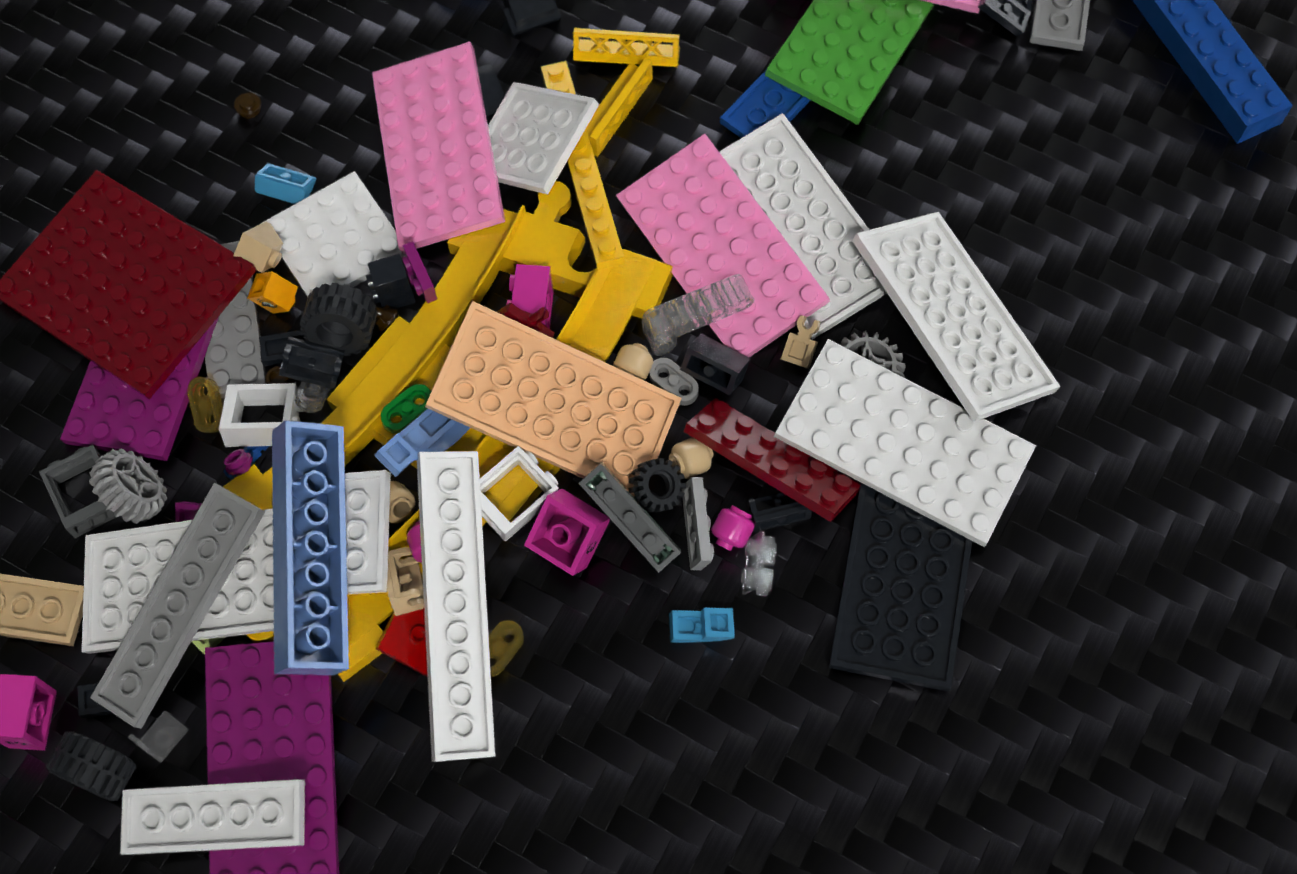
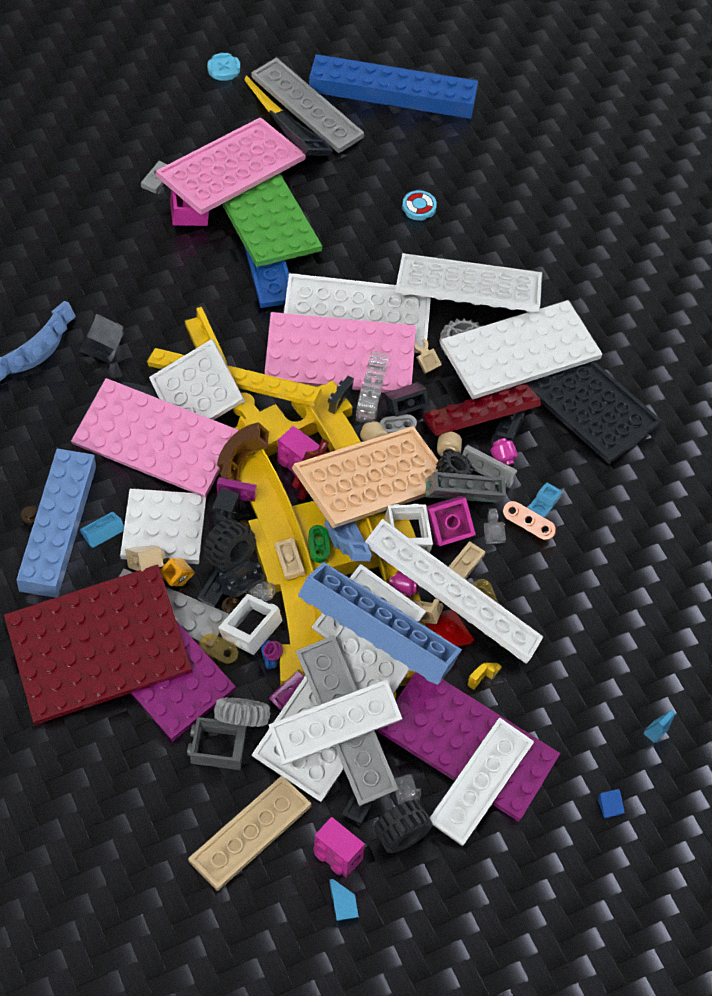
camera: 60 degrees left, 10 degrees down
yellow fence [573,28,680,67] -> none
clear hinge [741,531,777,596] -> none
none -> medium blue brick [17,449,96,598]
none -> reddish brown arch [217,422,269,481]
none -> white plate [269,680,402,765]
none -> tan plate [274,538,305,580]
none -> black plate [328,375,354,414]
none -> tile [402,190,437,221]
none -> tan plate [449,541,485,579]
none -> yellow slope [468,663,502,689]
none -> clear plate [484,509,506,544]
none -> plate [503,501,556,540]

